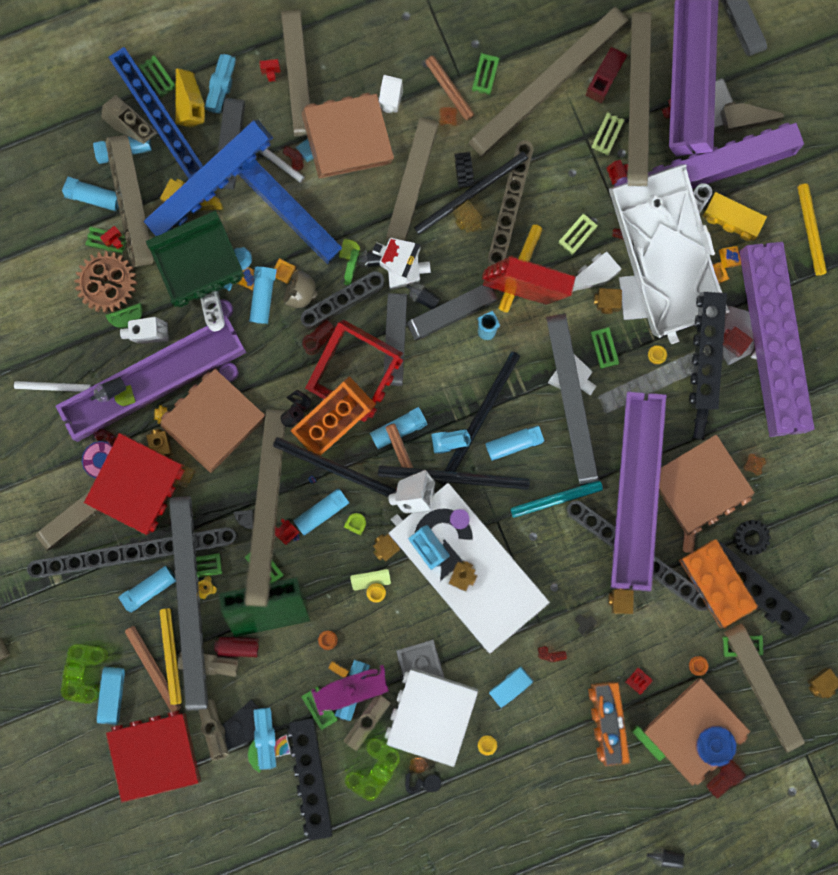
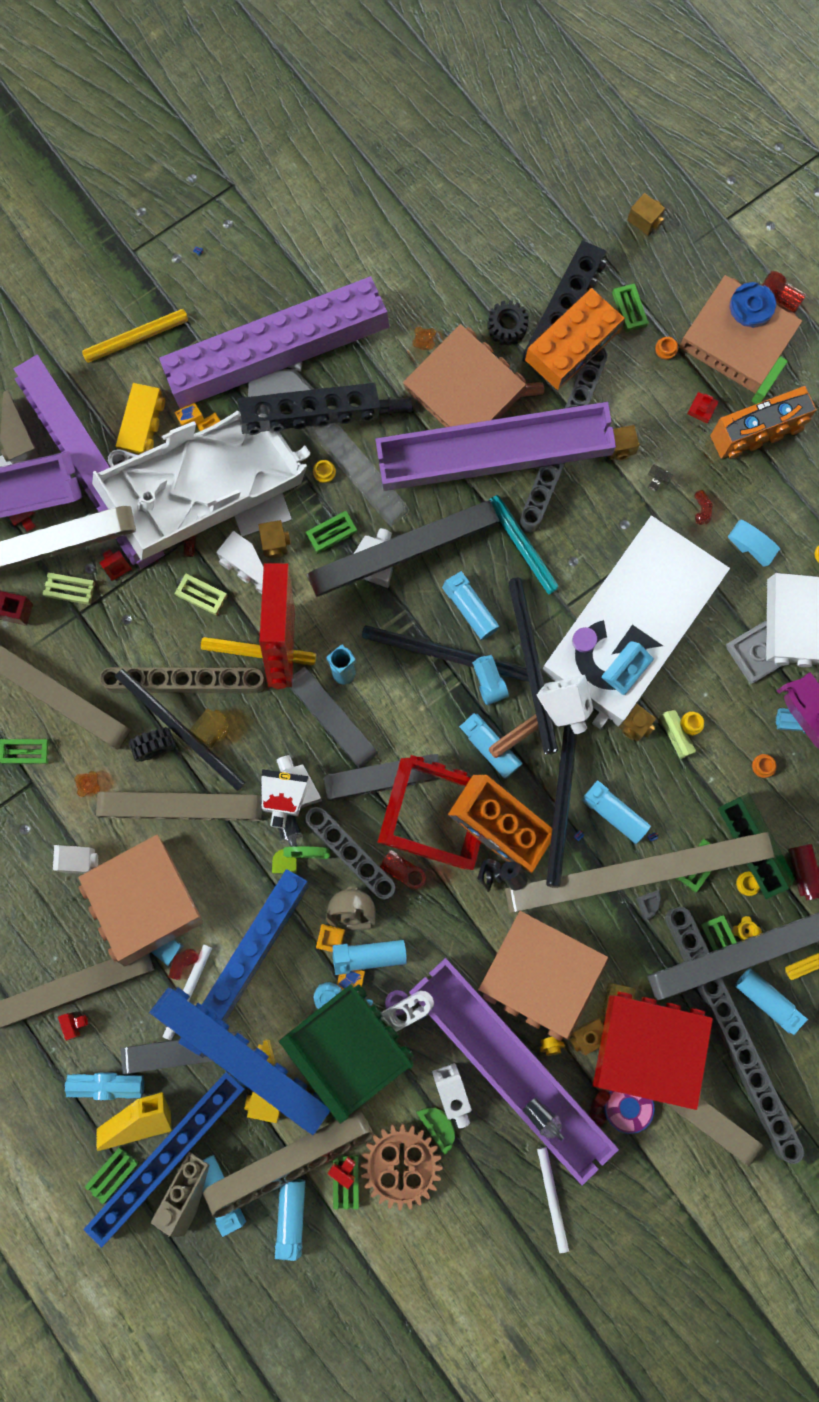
camera: 110 degrees left, 5 degrees down
lime tile [115,385,136,406] -> none
medium lavender tile [219,363,239,382] -> none
red tile [275,519,299,545] -> none
light orange tile [328,661,349,678] -> none
lime tile [344,513,366,536] -> none
black piece [406,284,440,310] -> none
nougat axle [426,56,474,120] -> none
pearl gold brick [448,560,478,592] -> none
clear red brick [723,326,753,358] -> none
dark tan beam [724,623,805,753] -> none

